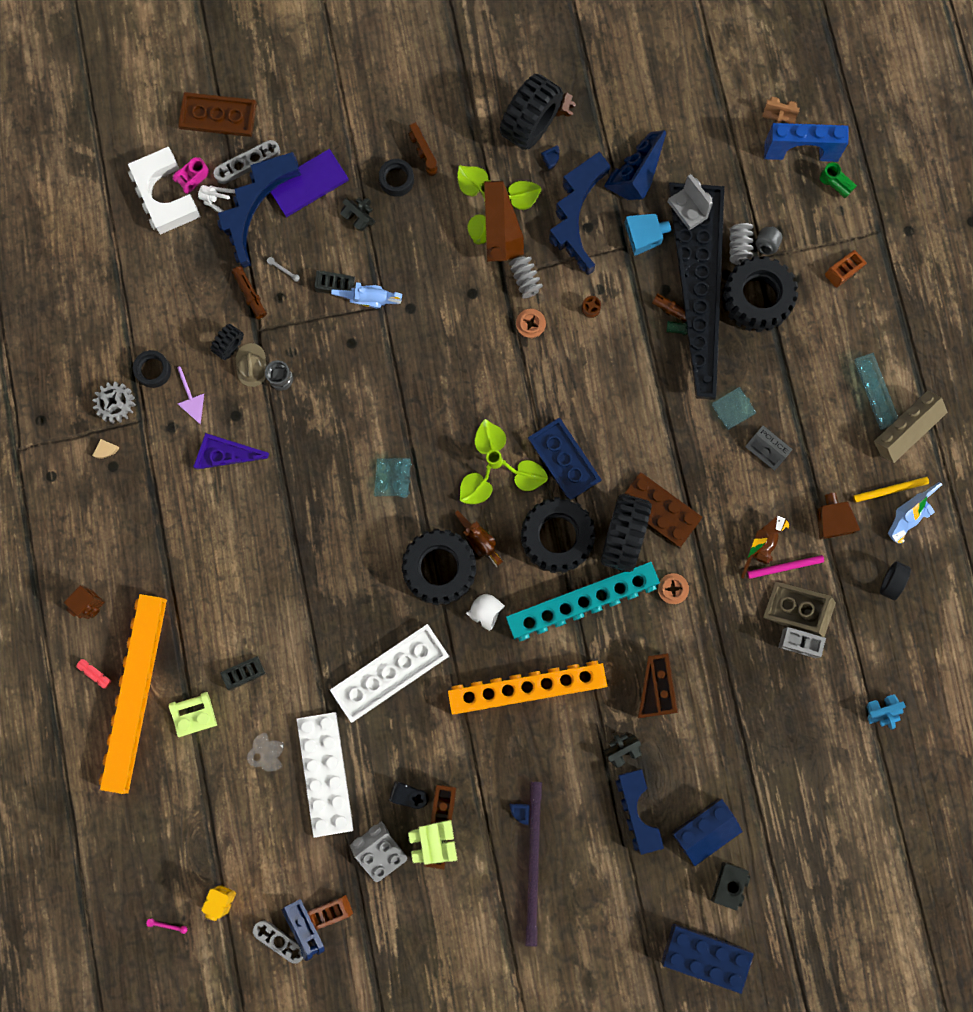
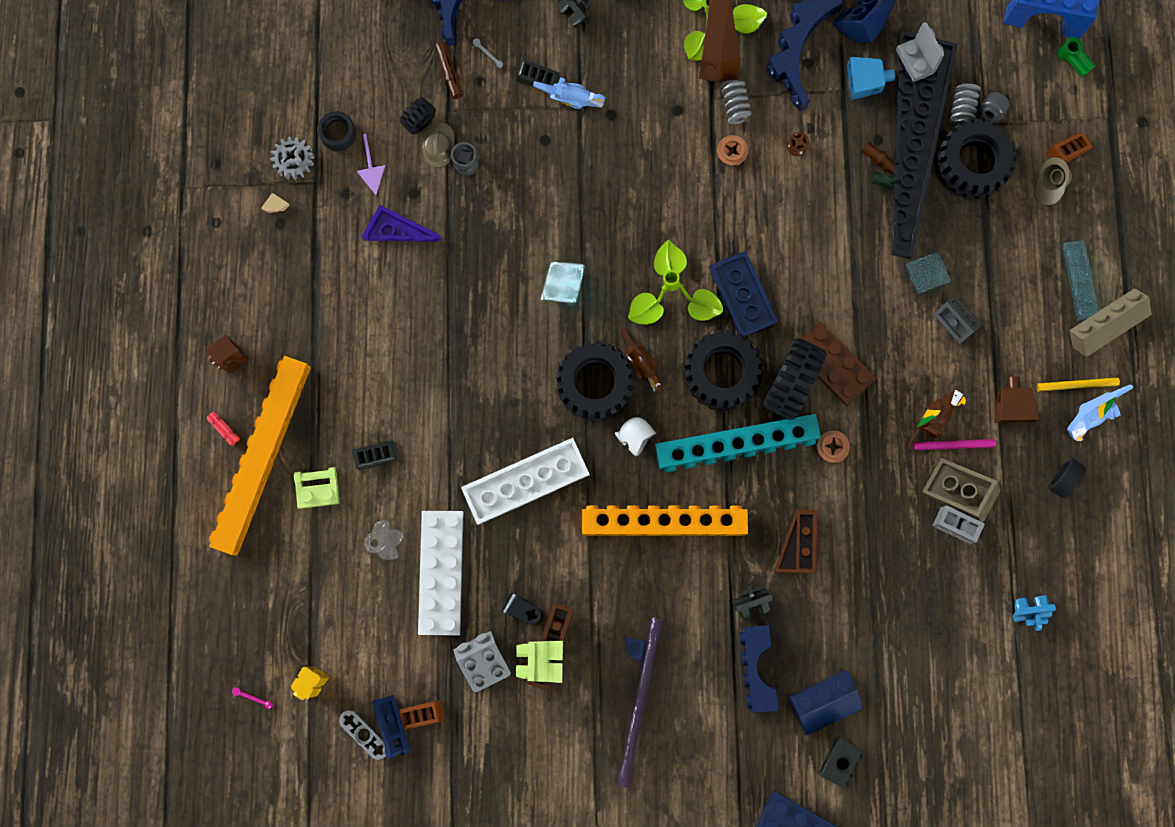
camera: 10 degrees right, 0 degrees up
none -> dark tan piece [1035,157,1072,205]

